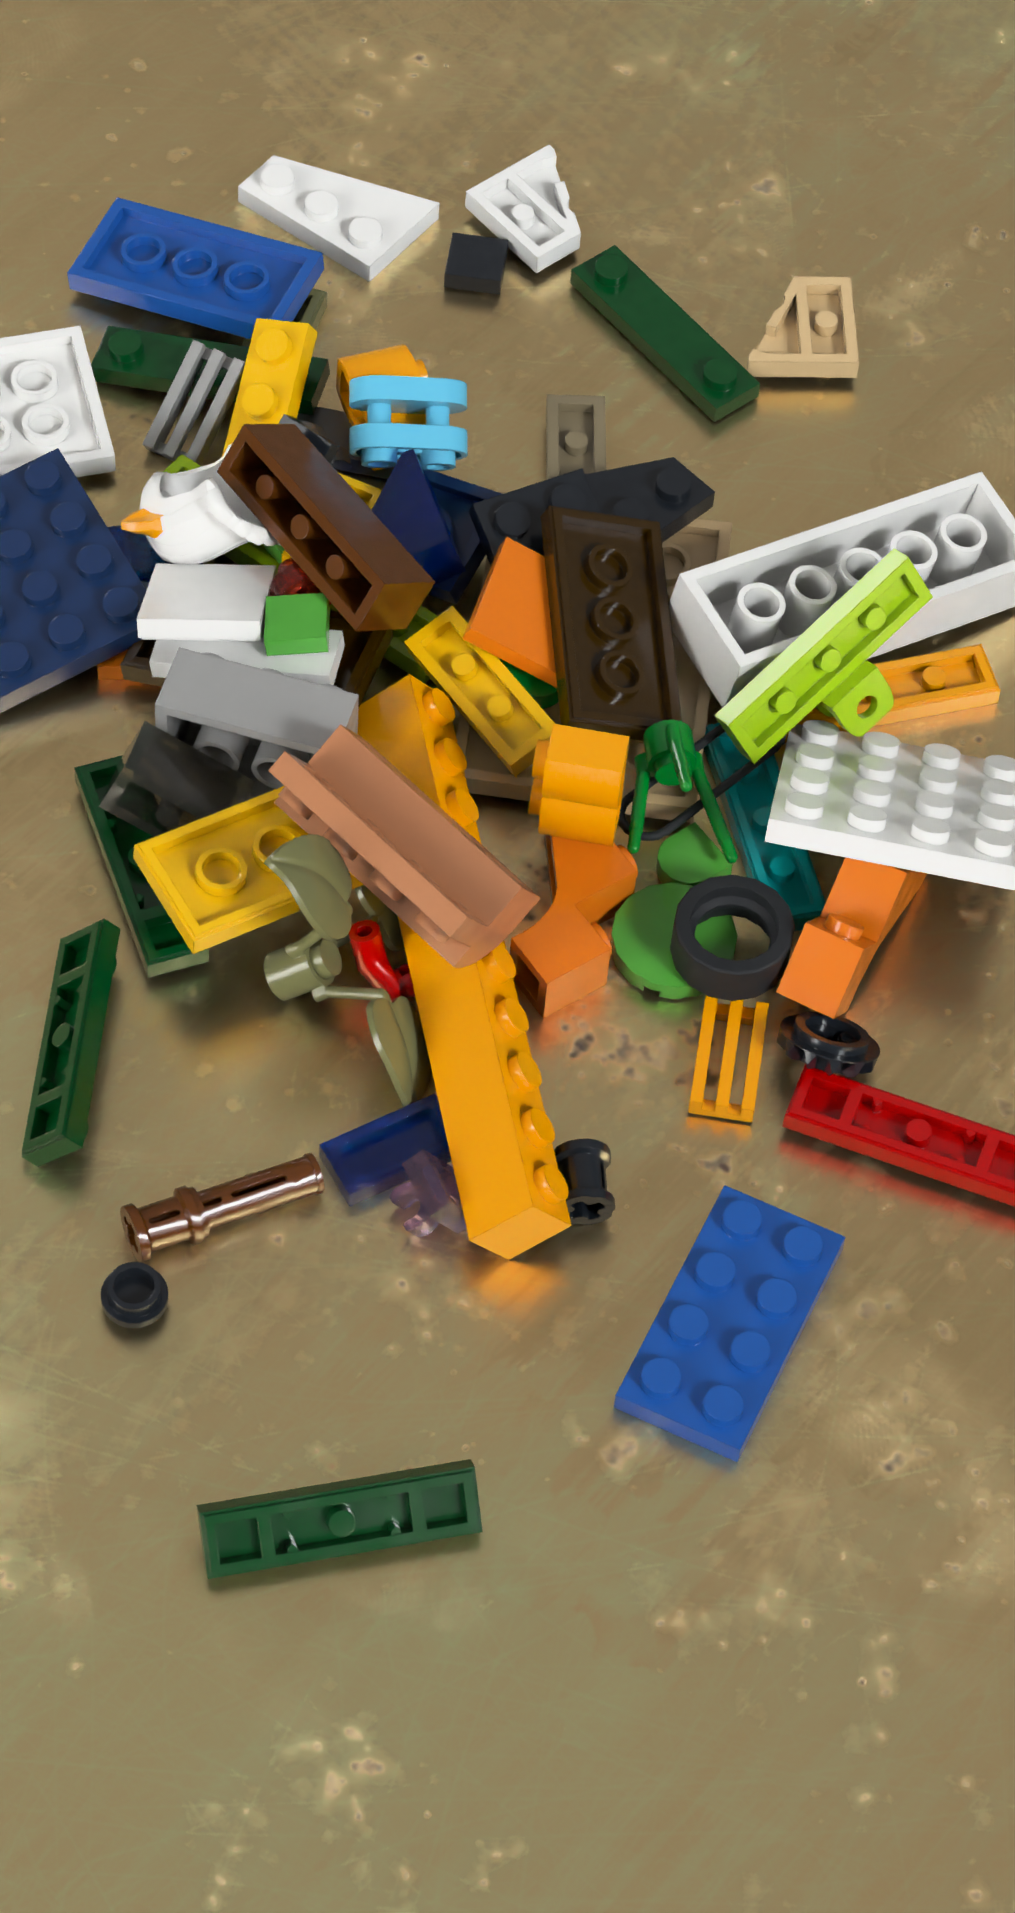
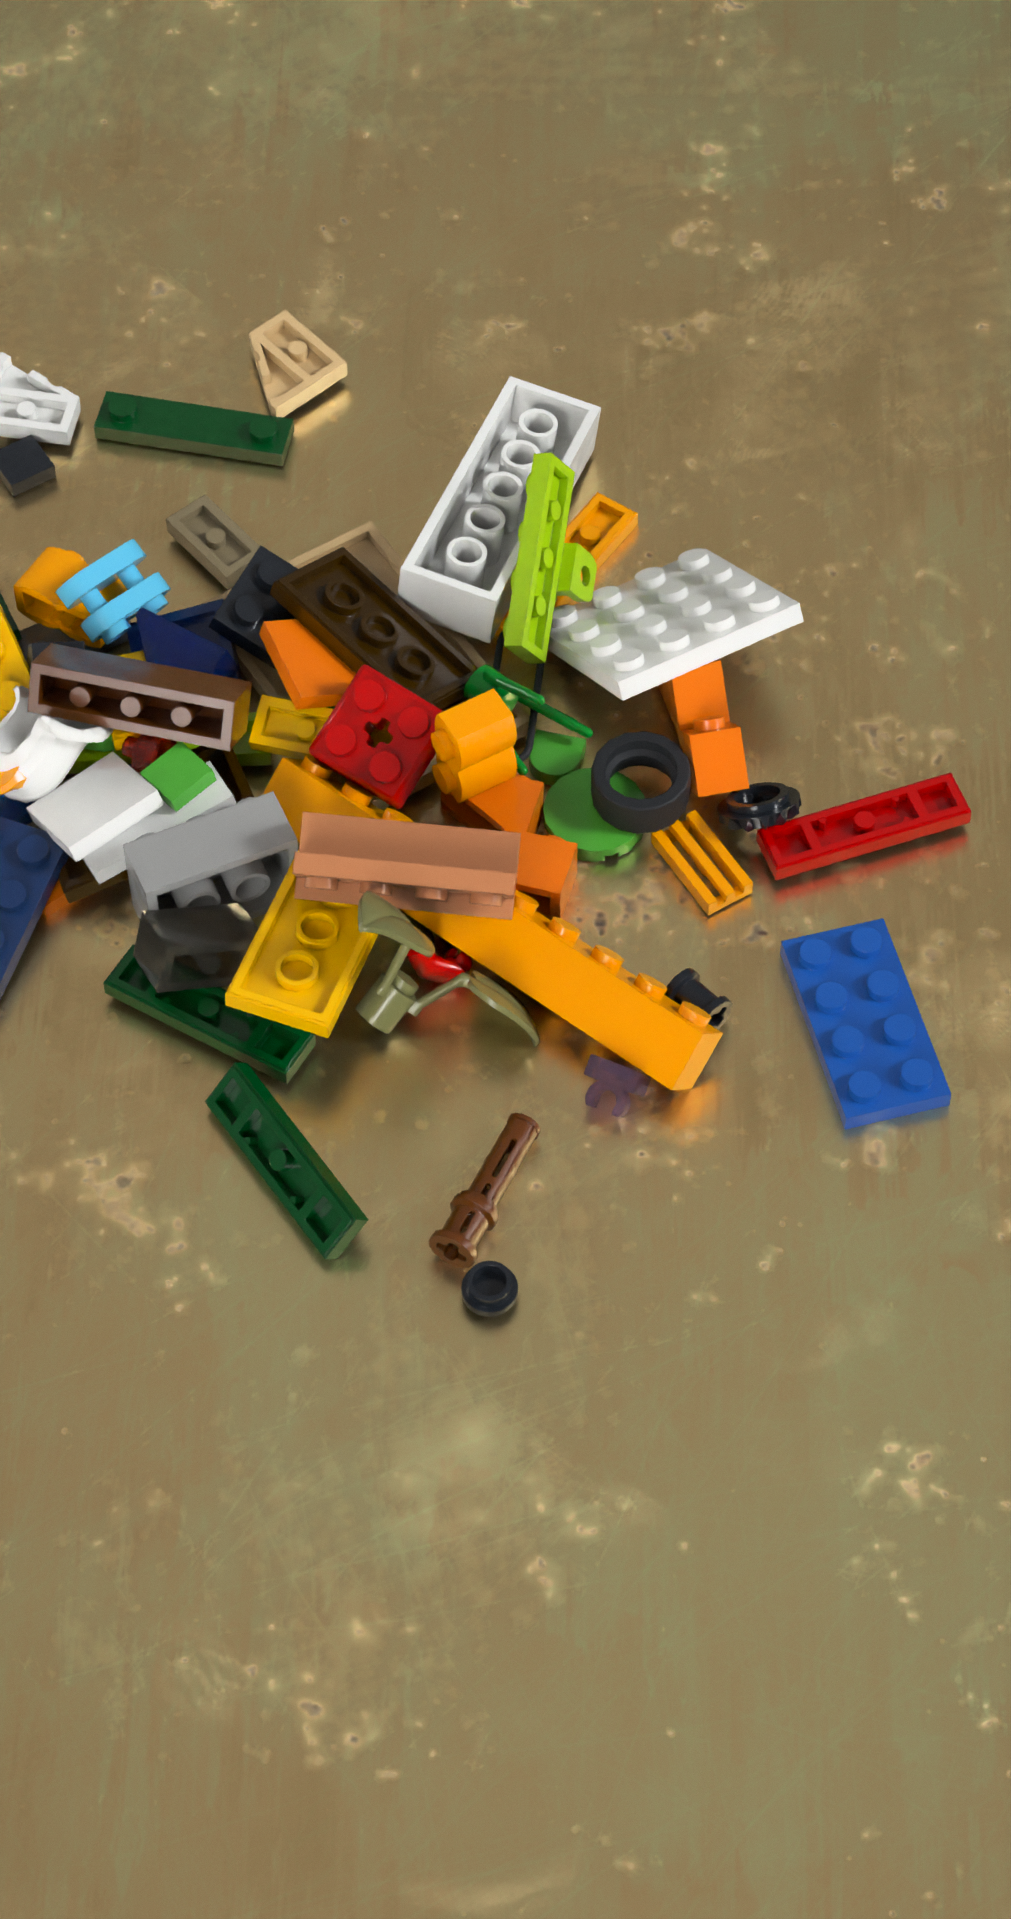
camera: 35 degrees left, 0 degrees up
dark green plate [196,1459,483,1579] -> none
clear blue tile [319,1093,452,1207] -> none
black wing [585,457,715,543] -> none
teal tile [703,723,826,931] -> none
none -> red brick [309,665,443,809]

